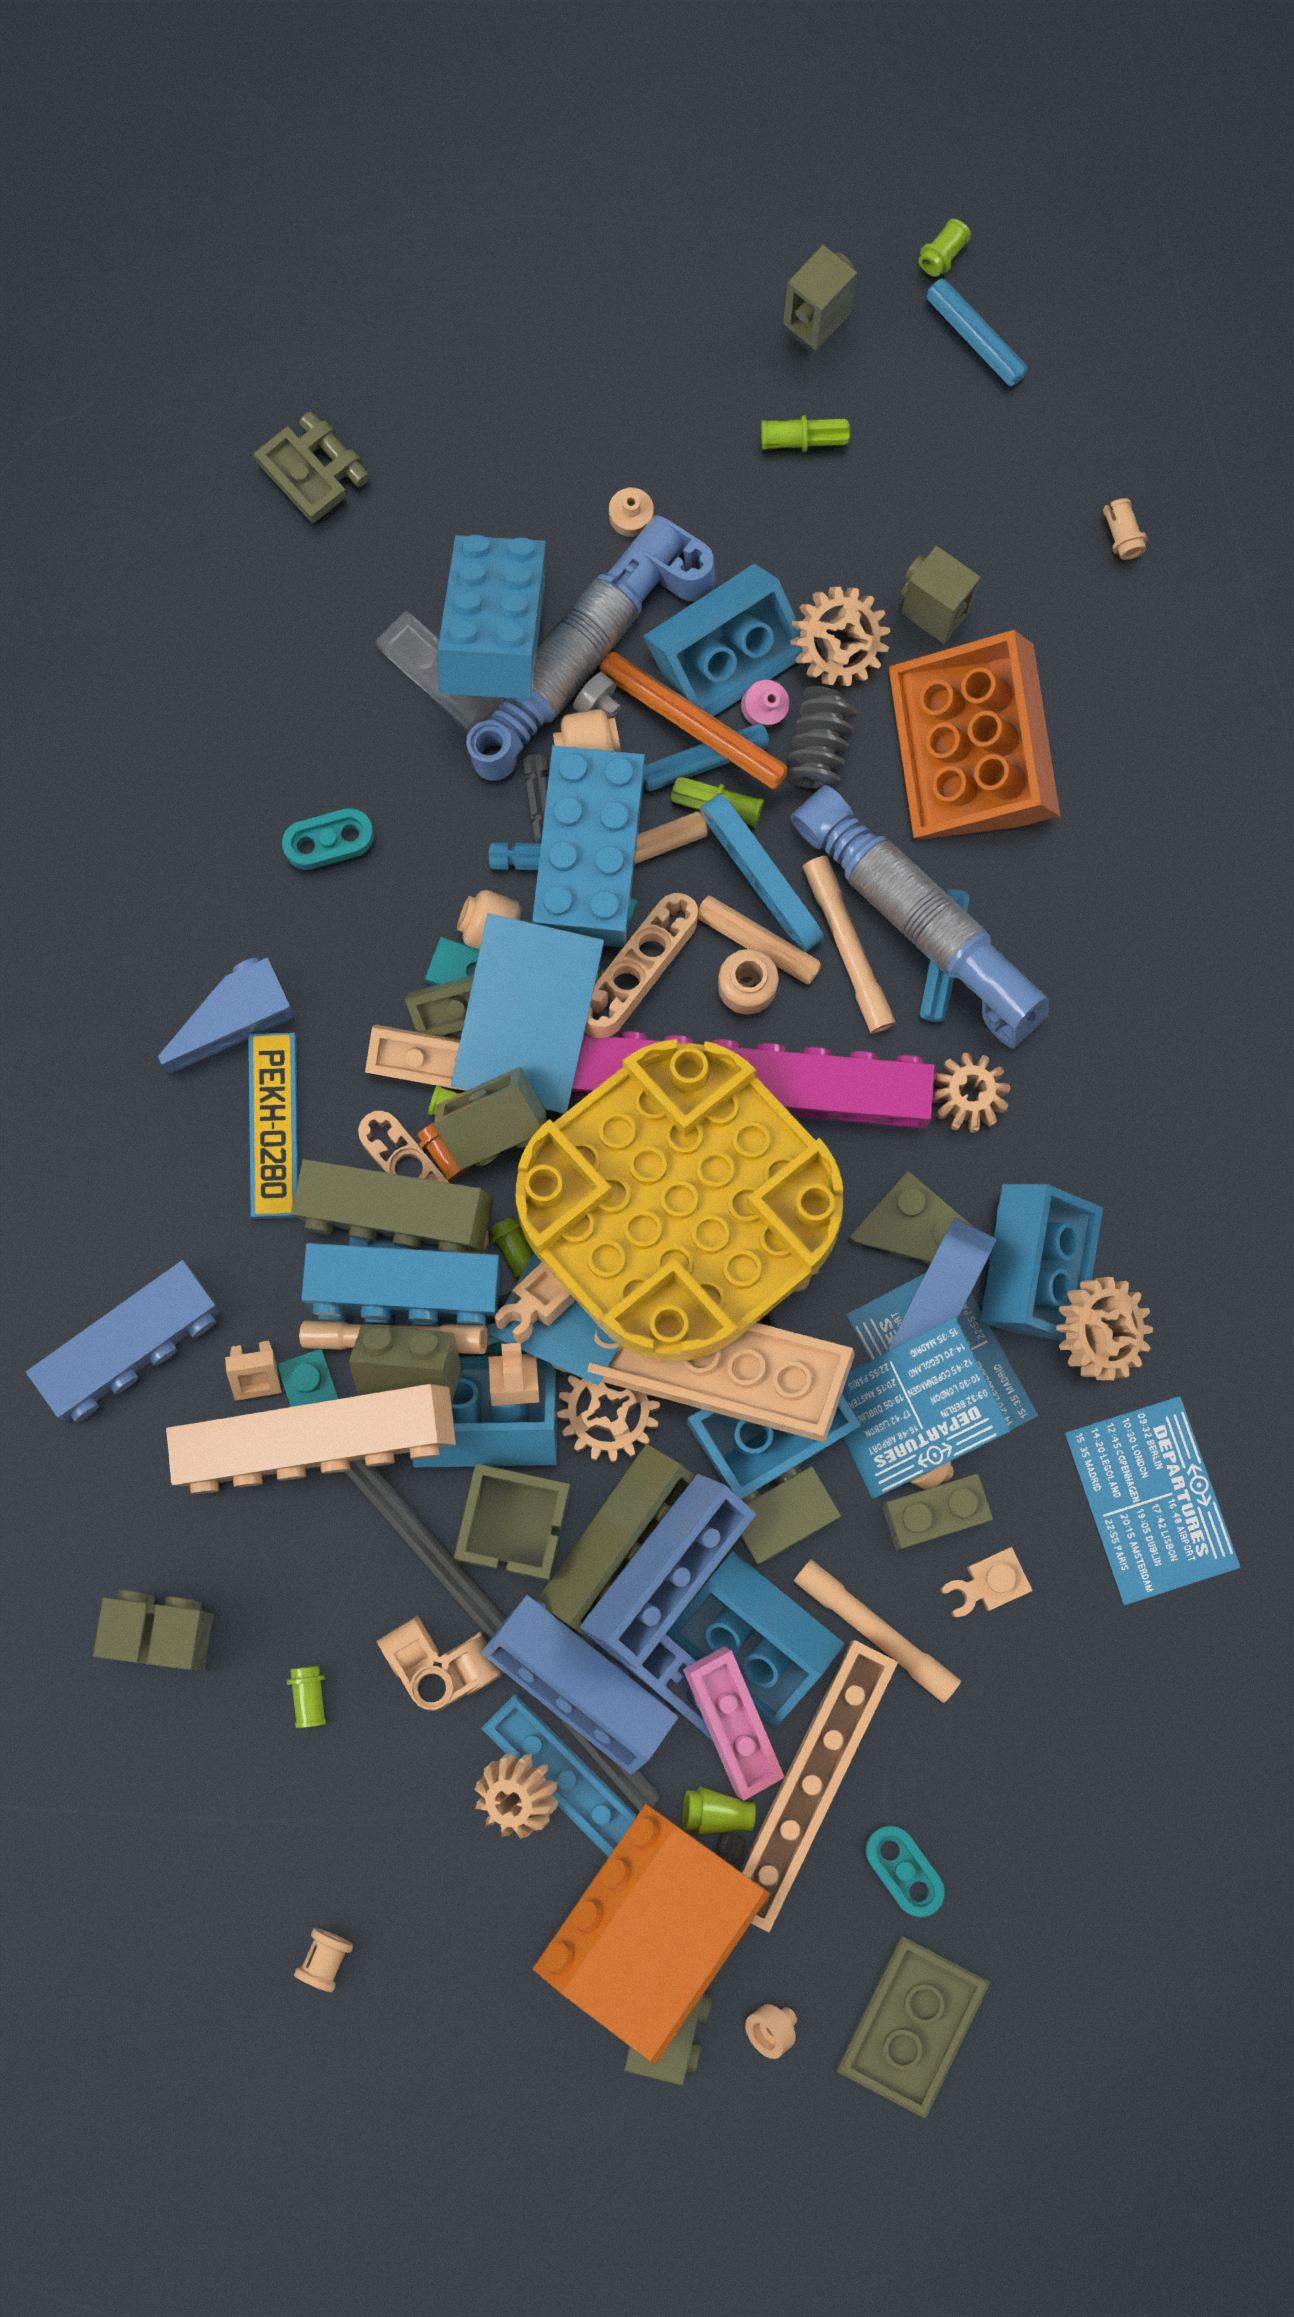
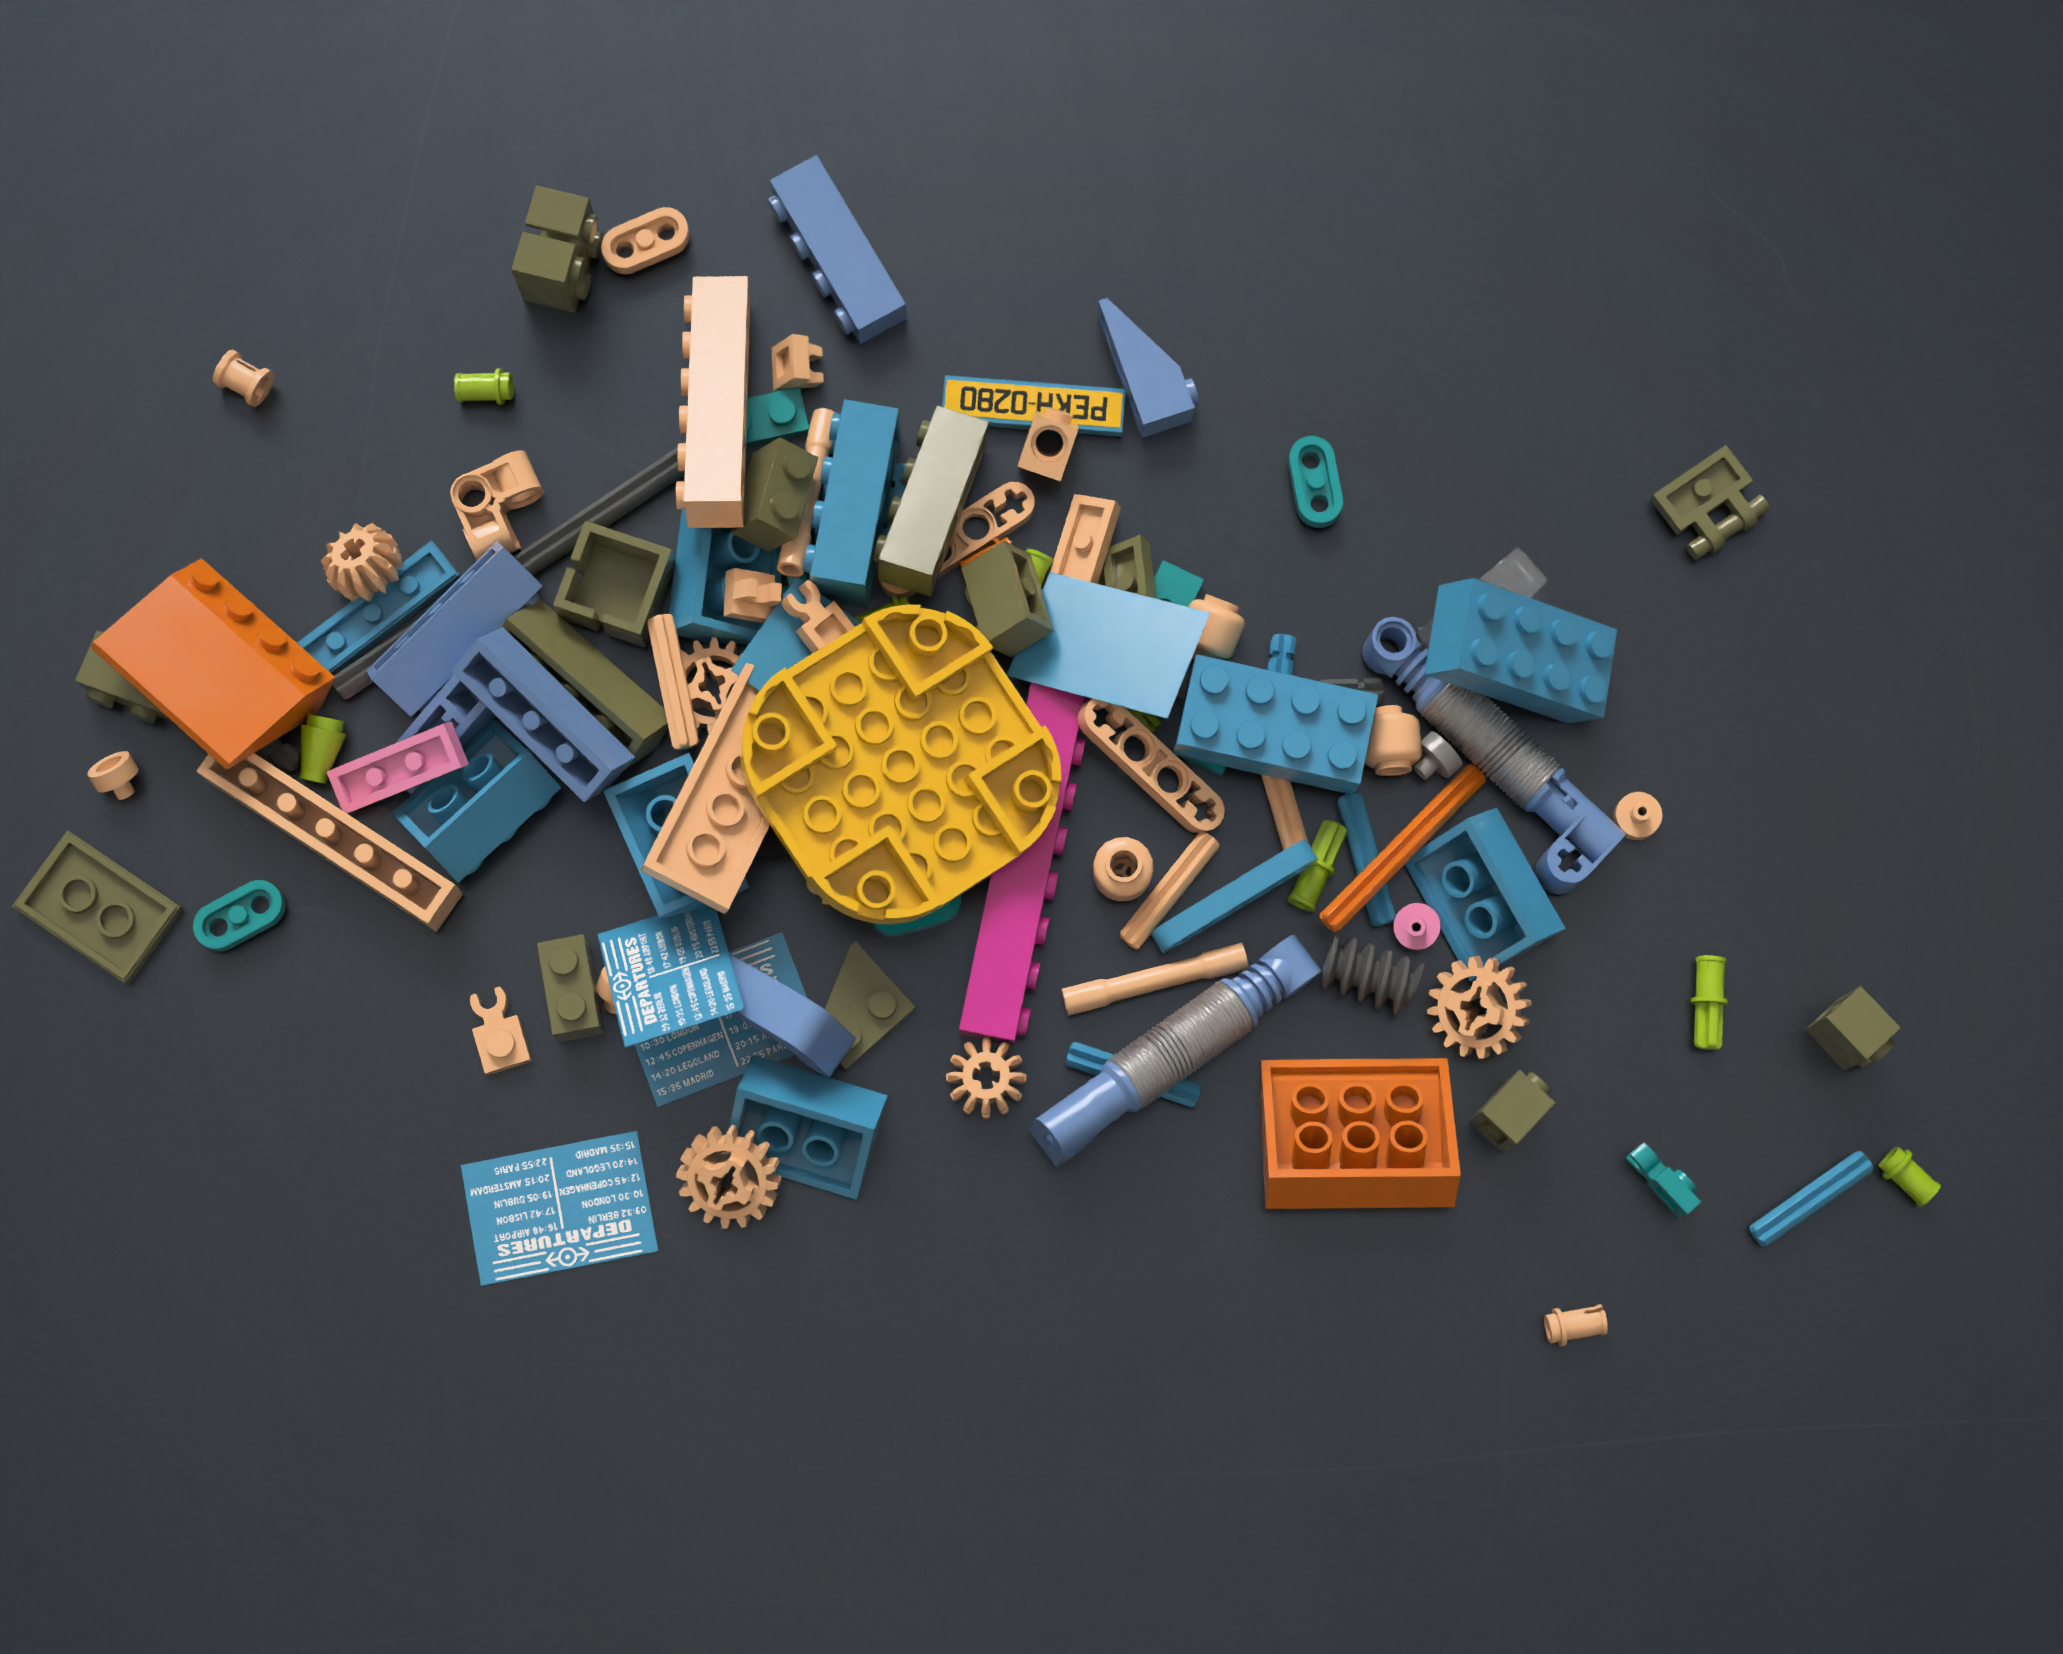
camera: 95 degrees right, 0 degrees up
olive brick [739,1465,841,1567] -> none
light nougat piece [793,1559,961,1703] -> none
none -> light nougat plate [601,207,689,274]
none -> light nougat axle [647,614,699,750]
none -> light nougat brick [1017,407,1079,482]
none -> teal plate [1625,1143,1701,1218]

